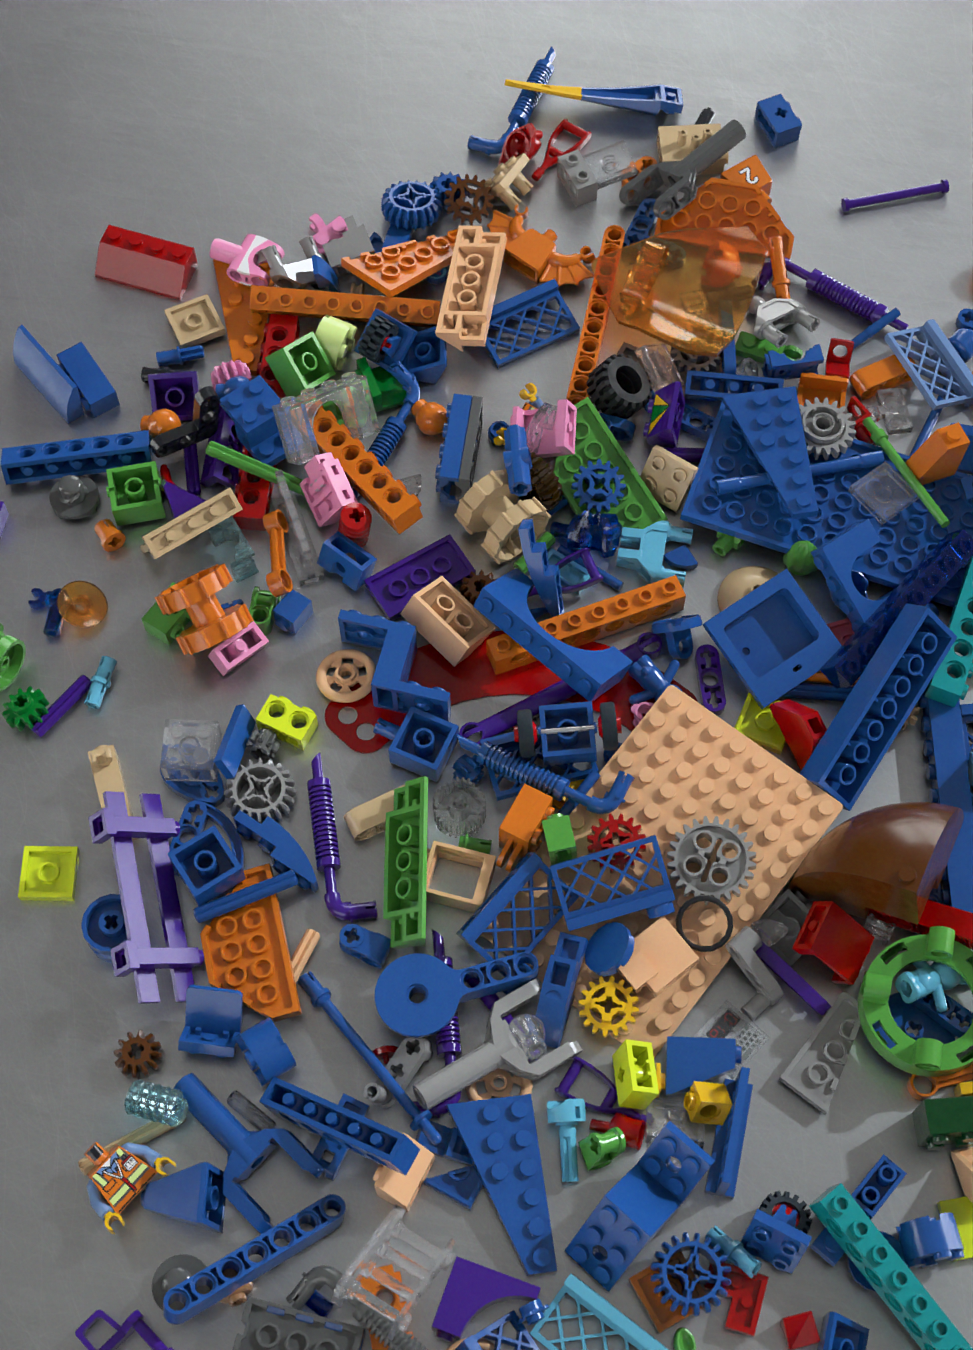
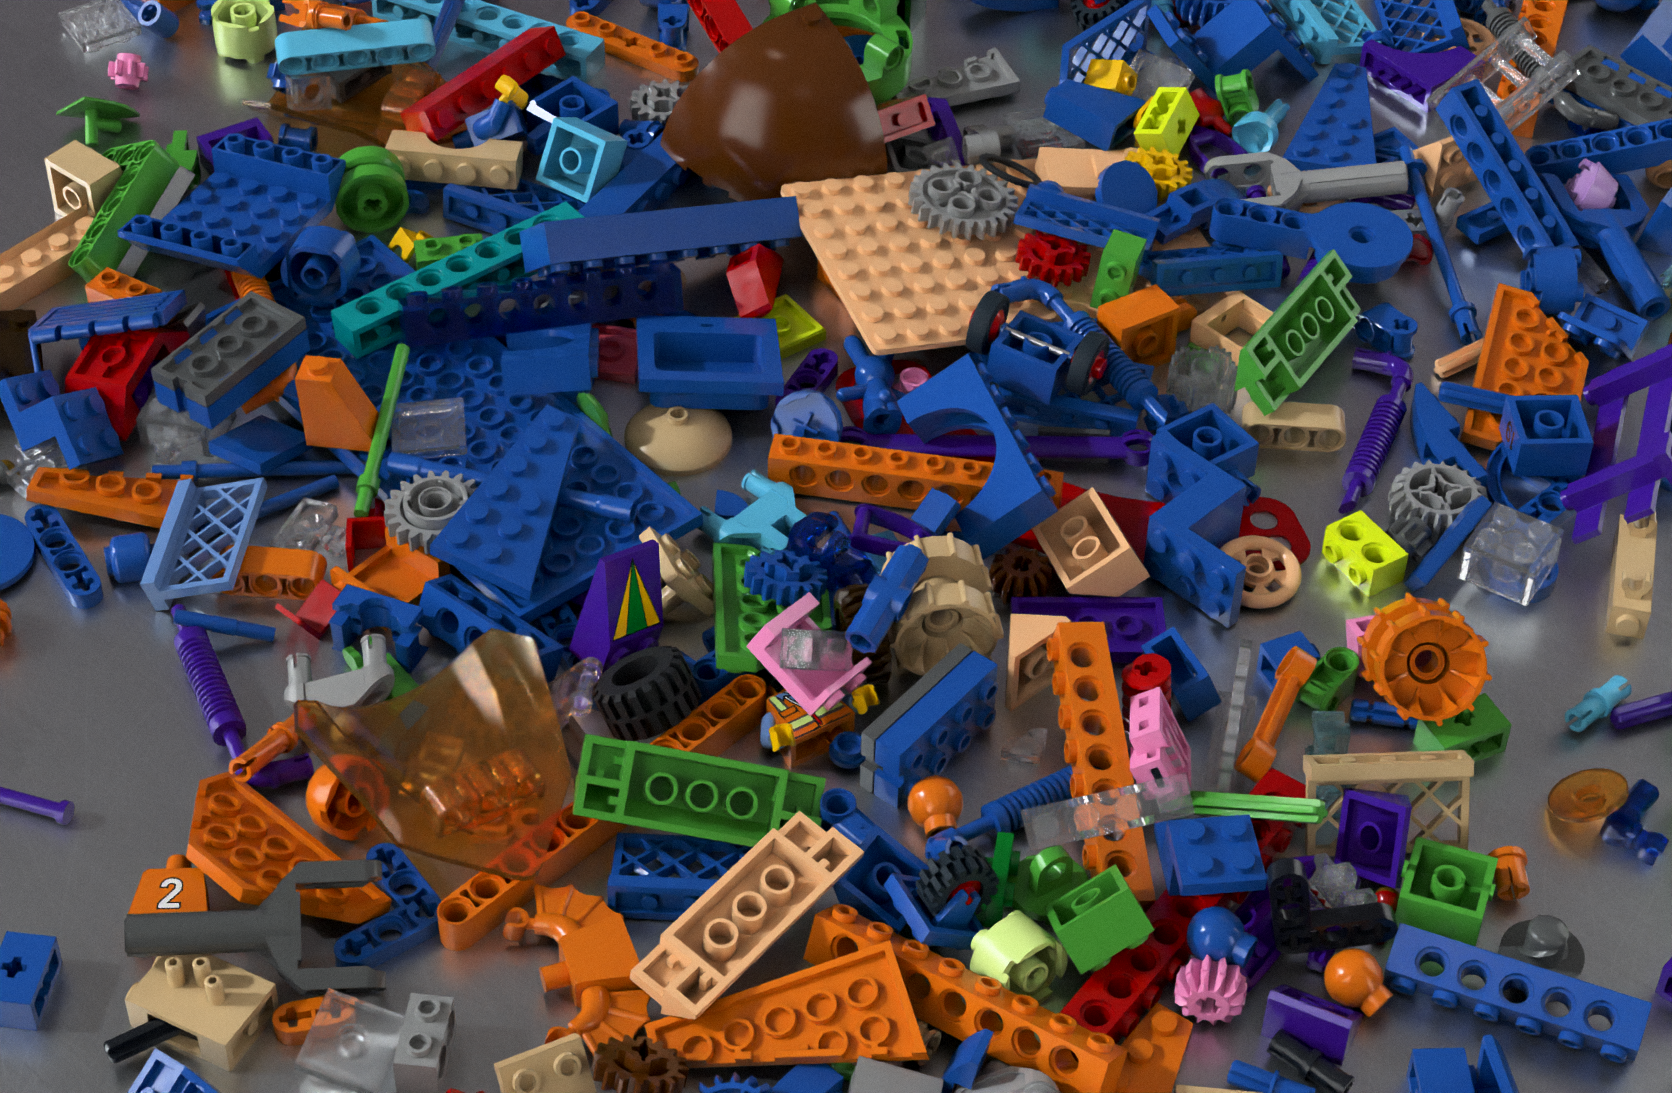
camera: 150 degrees left, 20 degrees down
clear piece [508,1014,547,1060] -> none
none -> bright green slope [573,734,826,847]
none -> blue piece [819,788,875,846]
none -> light nougat slope [1005,613,1071,711]
none -> clear hips [1307,853,1378,929]
none -> lavender cone [1557,158,1618,211]

